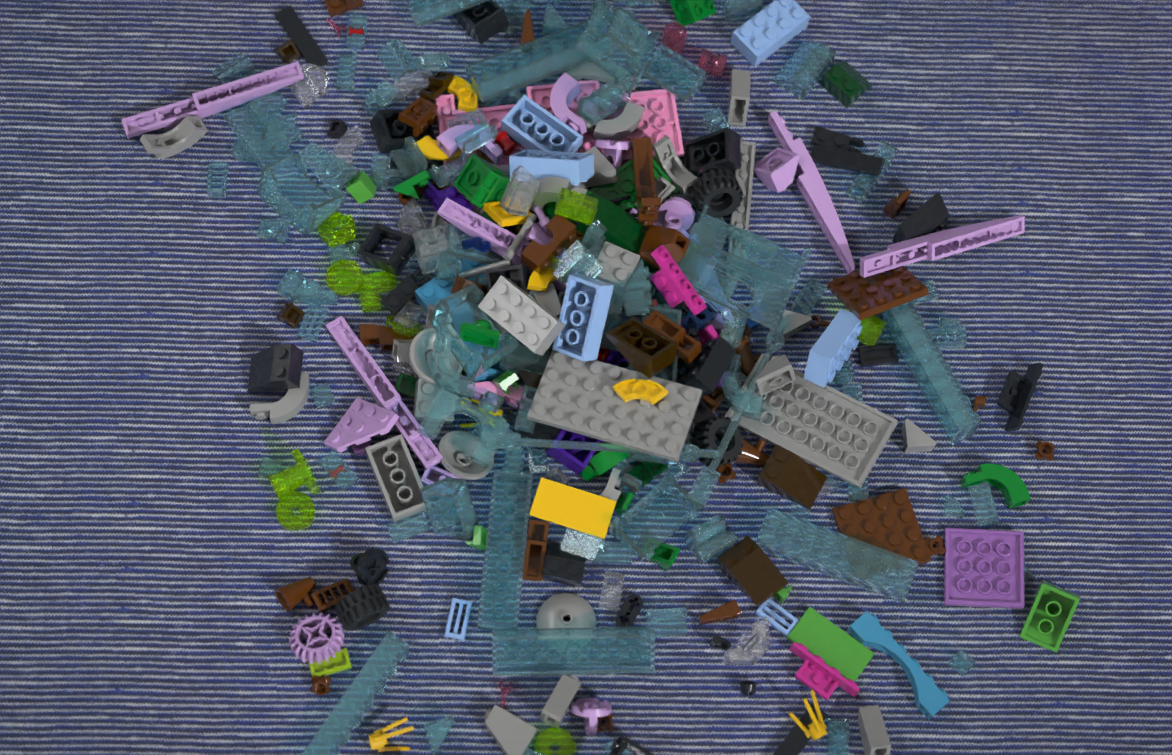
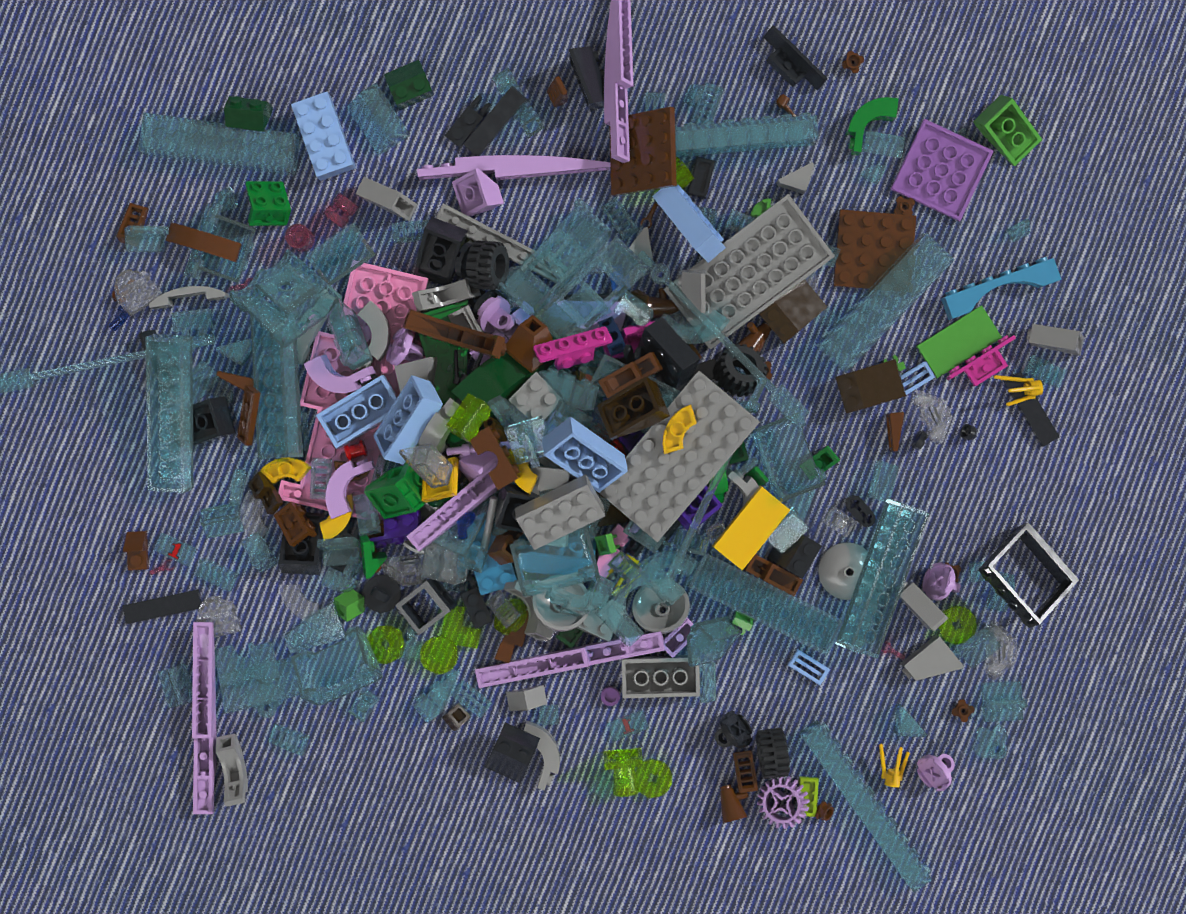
camera: 65 degrees left, 20 degrees up
dark brown slope [274,39,301,65] -> none
lavender plate [324,398,399,453] -> none
black tile [327,119,348,139] -> none
clear light blue panel [455,120,497,156] -> none
green tile [459,319,500,349] -> none
light grey bar [504,213,537,261] -> none
clear light blue piece [685,514,737,564] -> none
none -> reddish brown tile [237,385,260,446]
none -> black tile [363,574,401,613]
none -> light grey slope [506,685,547,711]

